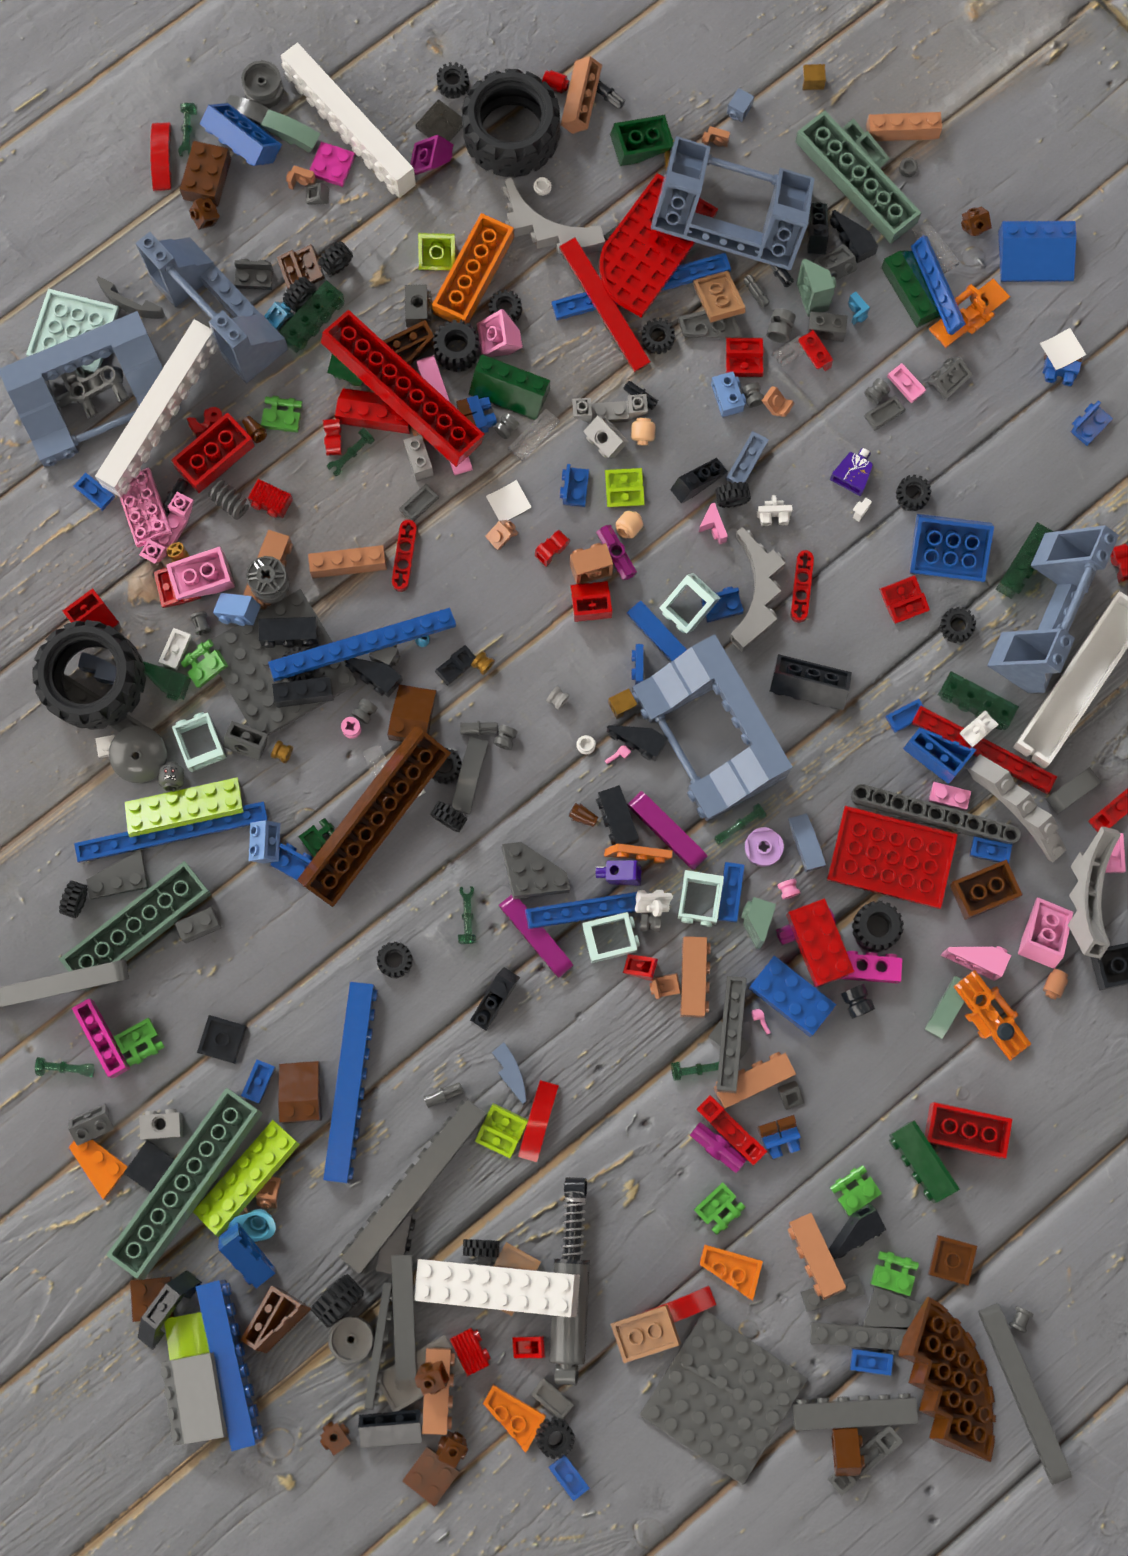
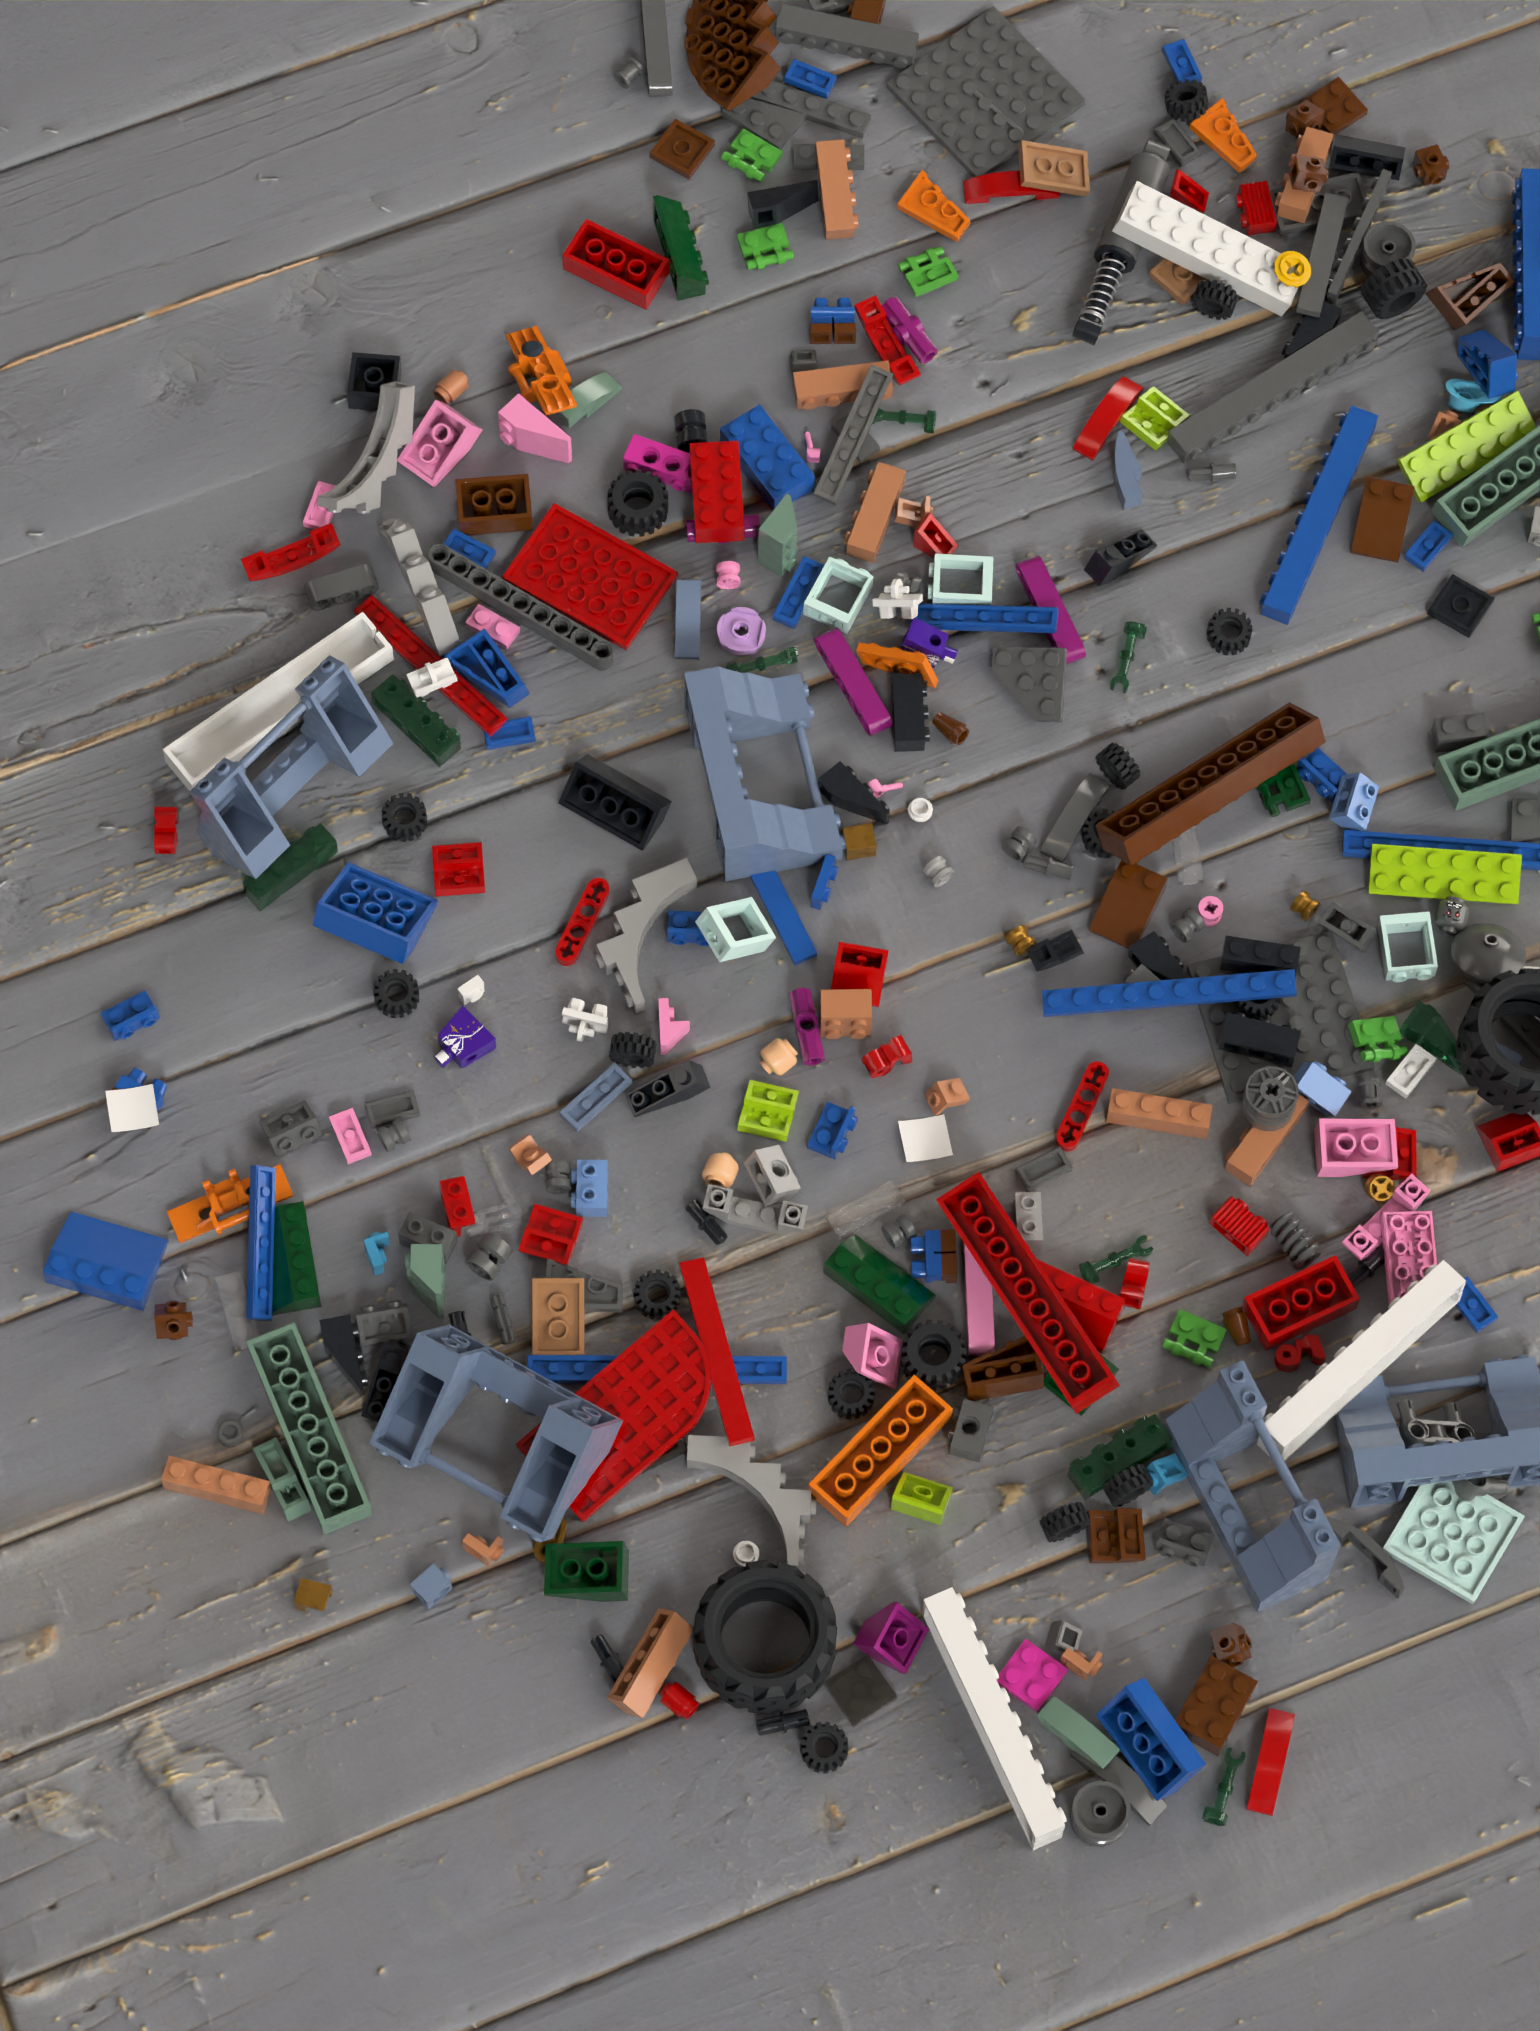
camera: 165 degrees left, 10 degrees down
none -> yellow gear [1274,251,1311,289]

